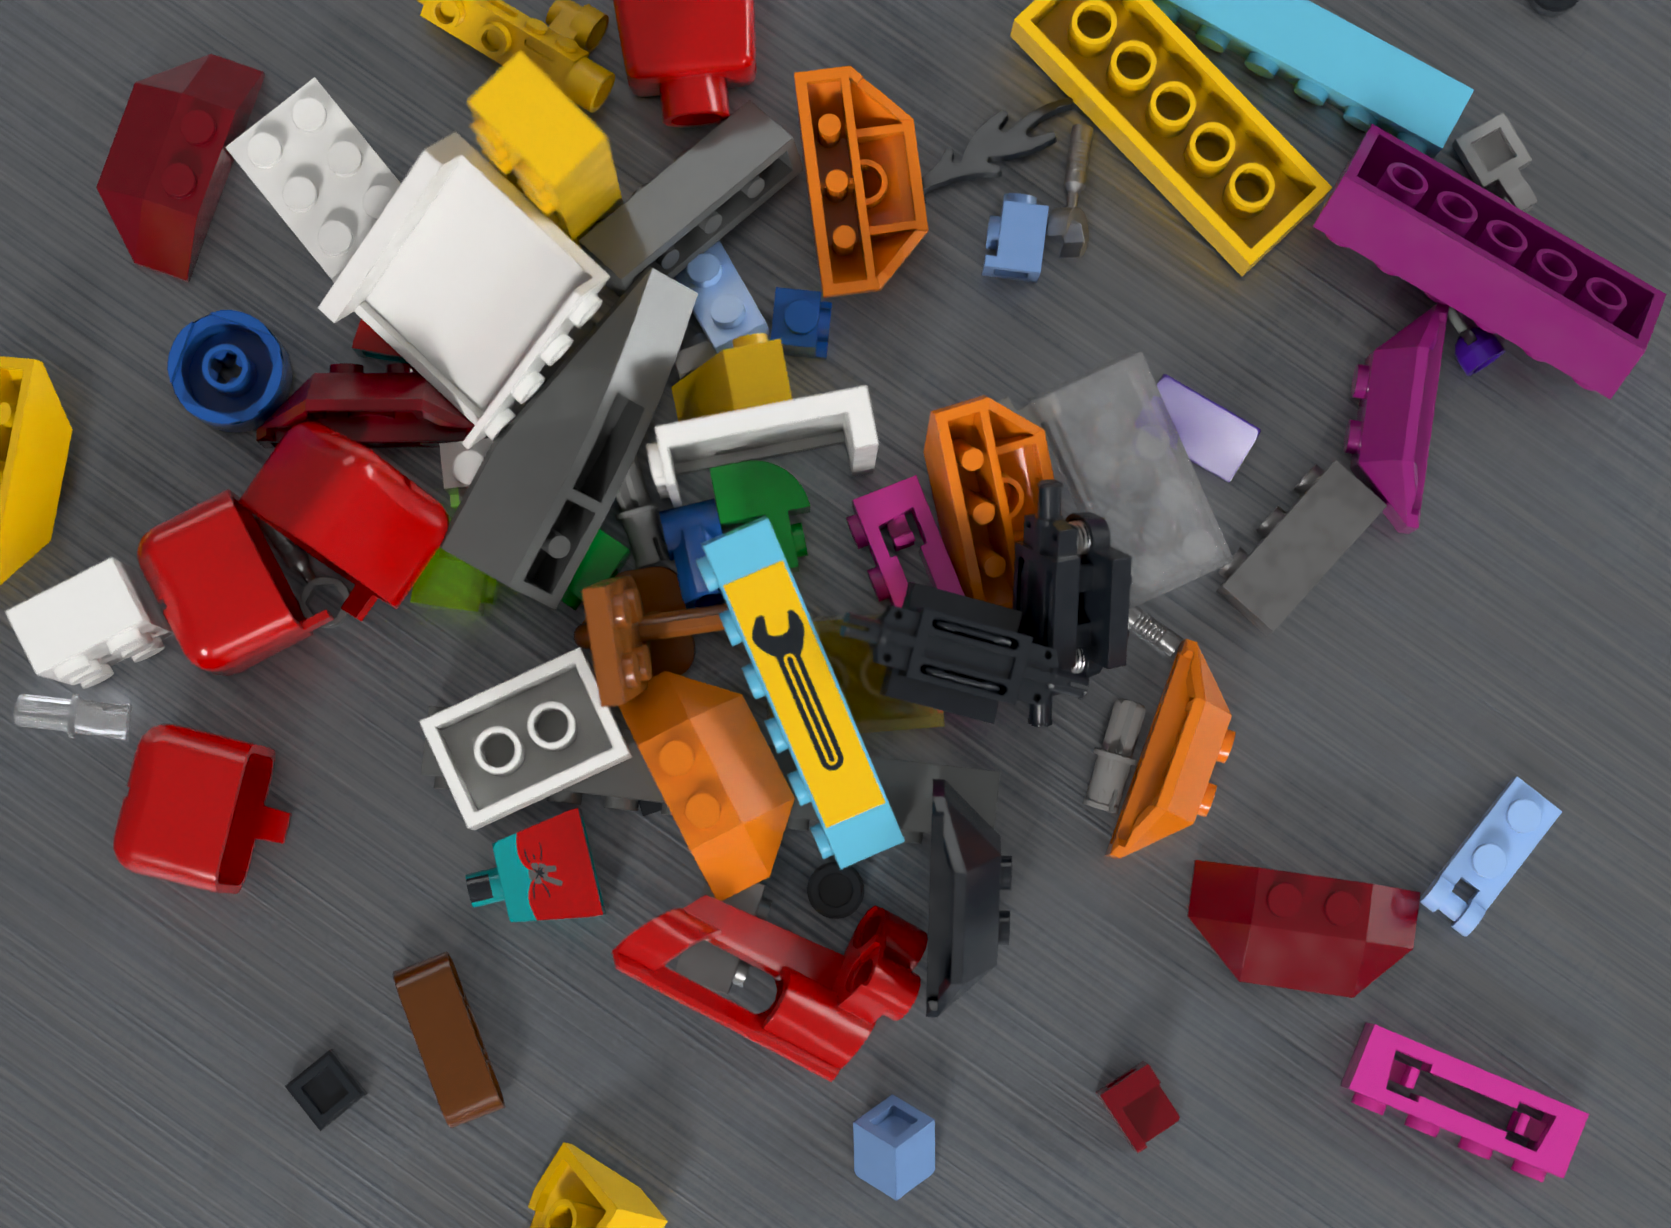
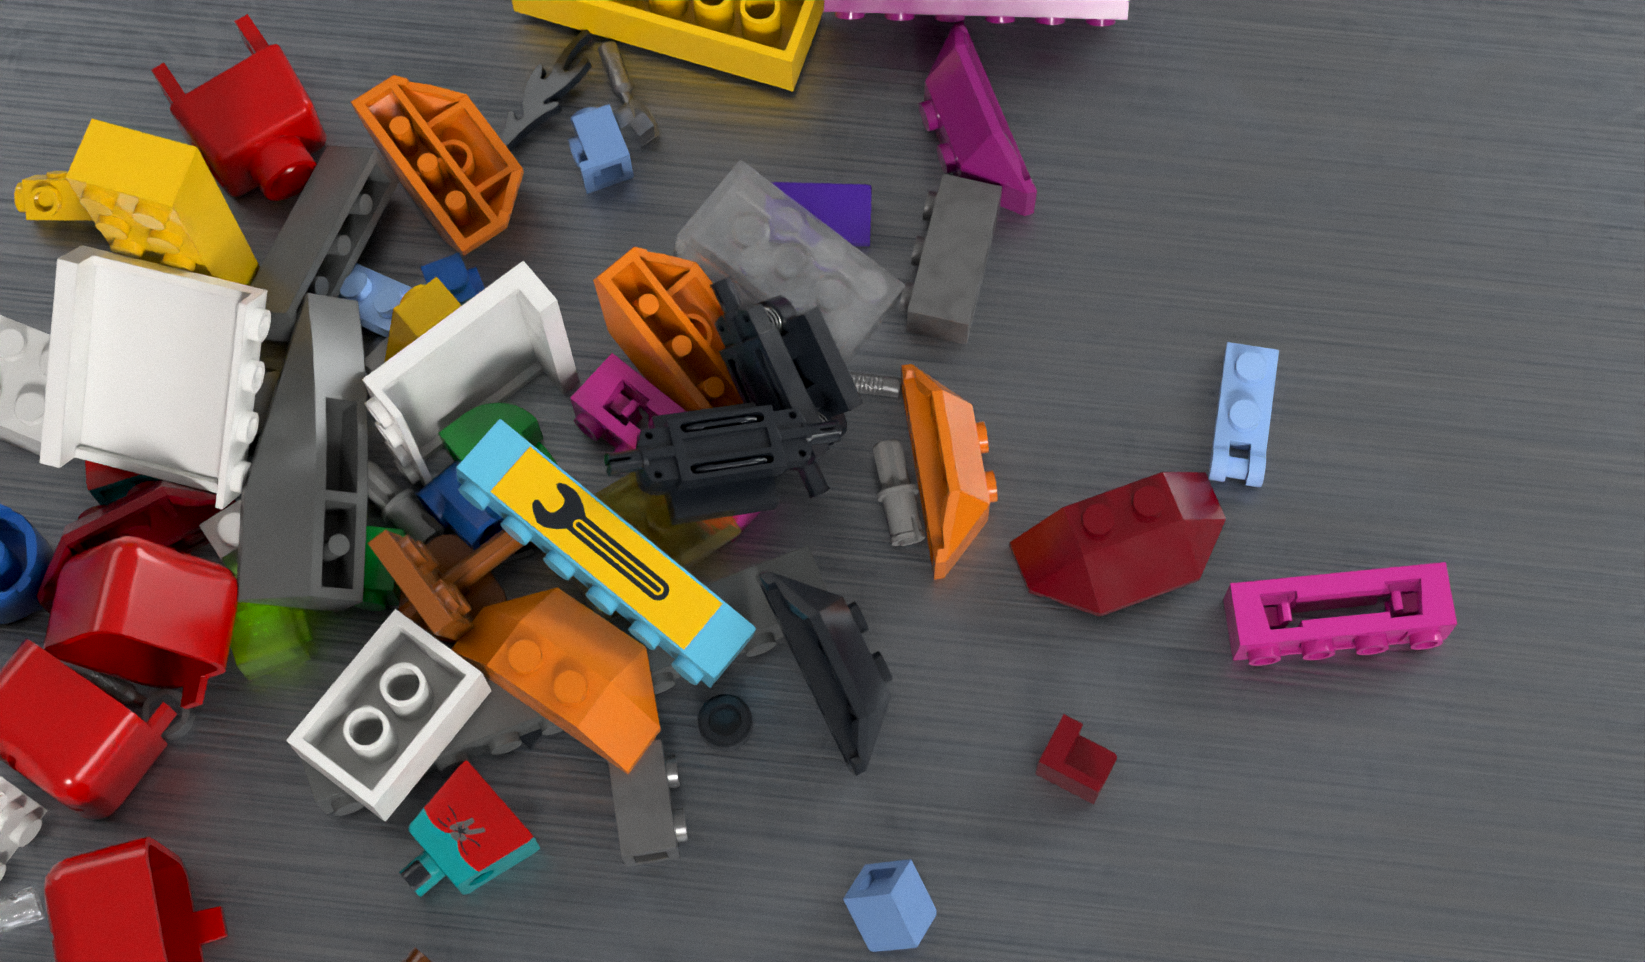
camera: 20 degrees left, 15 degrees down
red panel [611,894,928,1082] -> none
dark purple hinge [1448,306,1505,376] -> none

